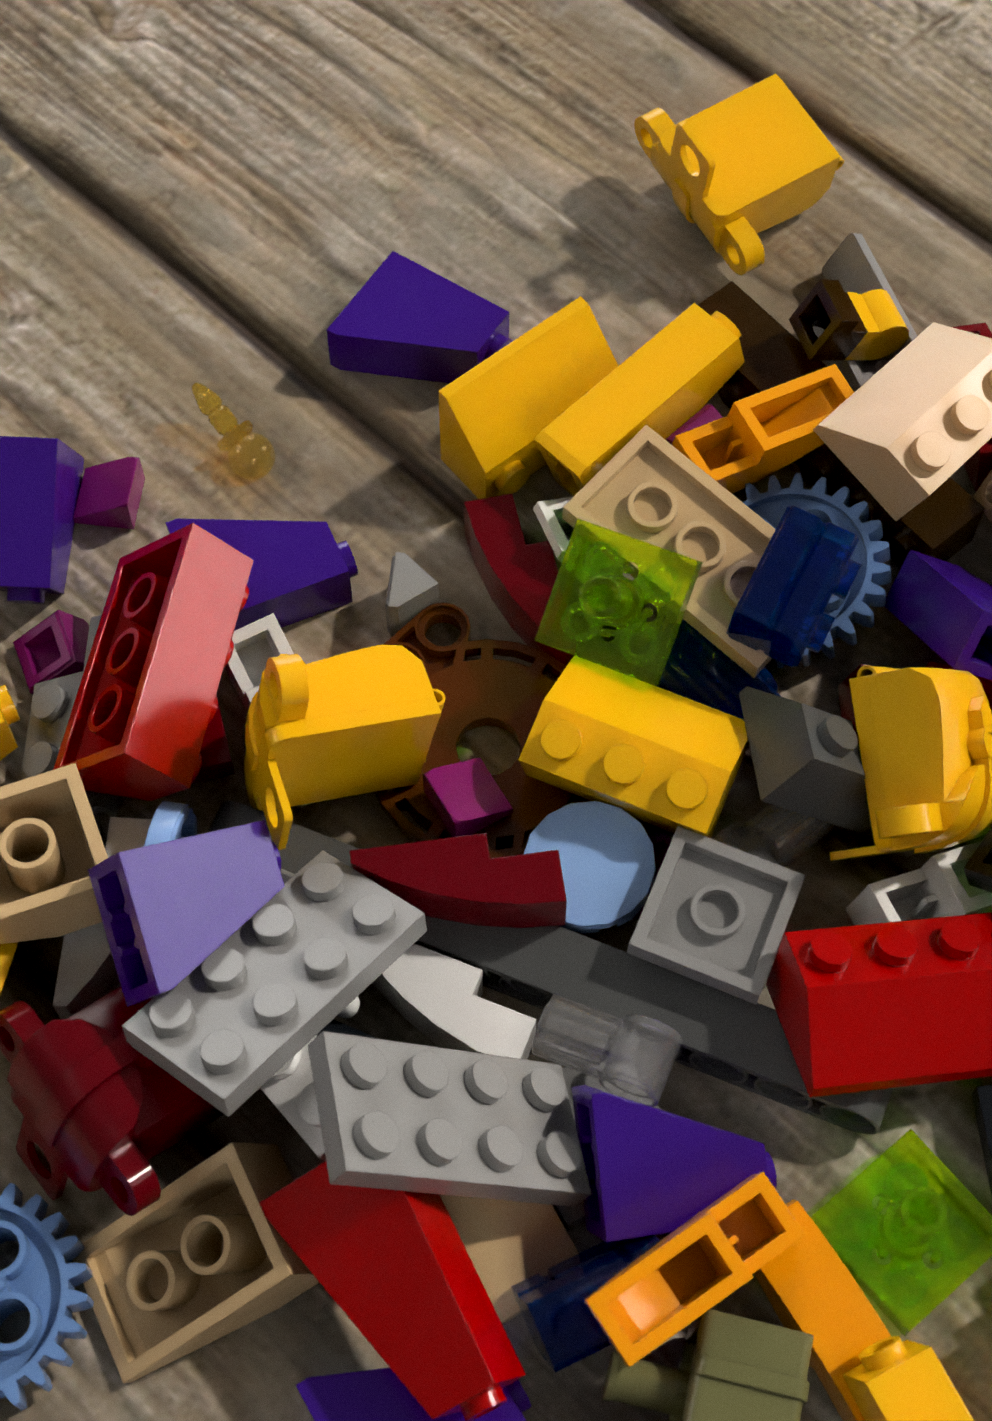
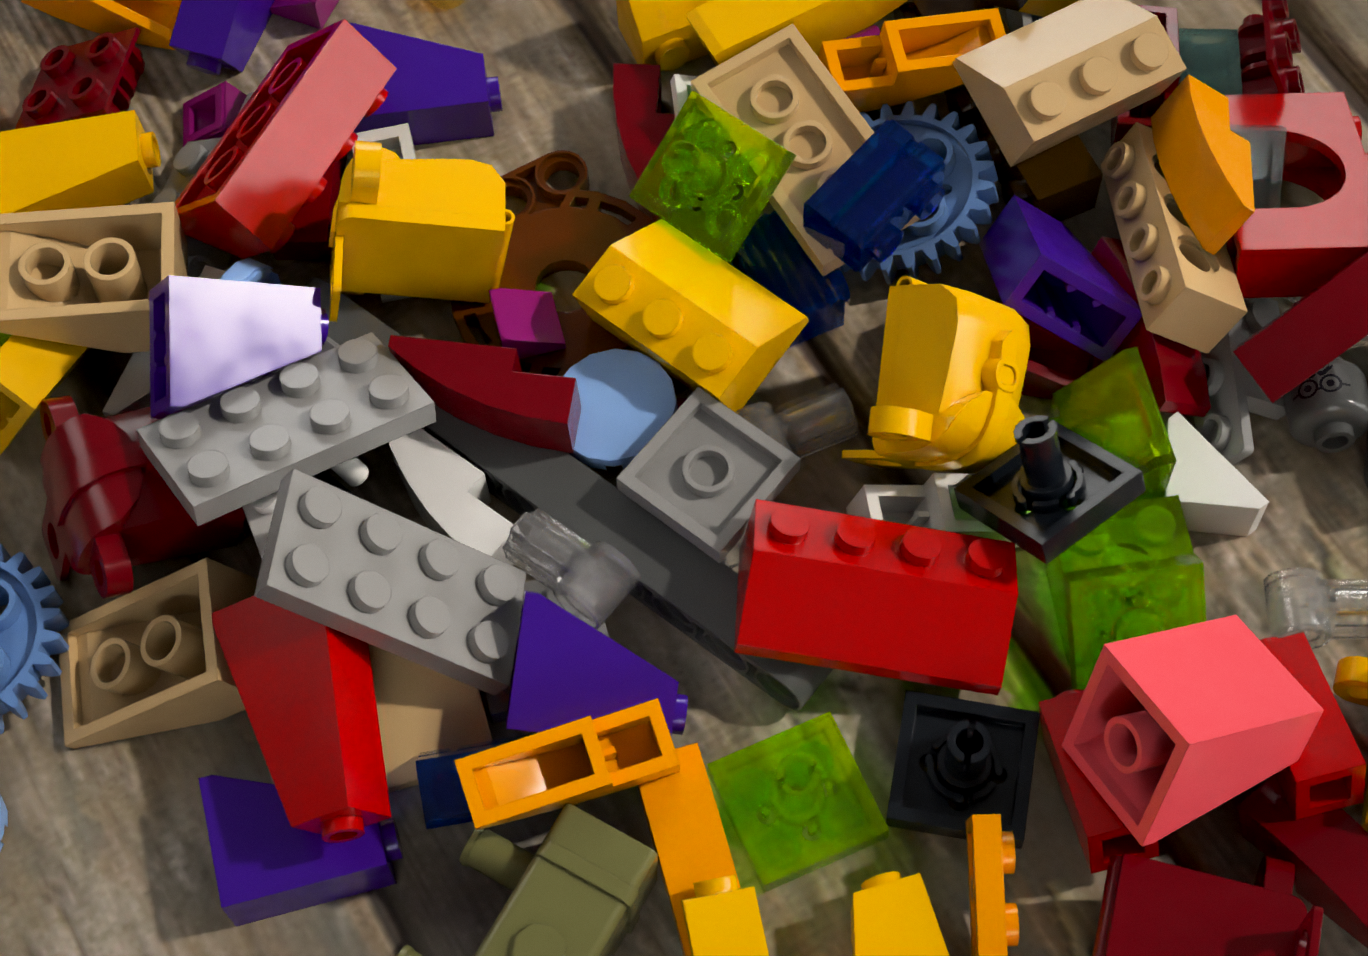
camera: 20 degrees right, 0 degrees up
light grey slope [386,552,440,637] -> none
dark grey slope [739,686,870,833] -> none

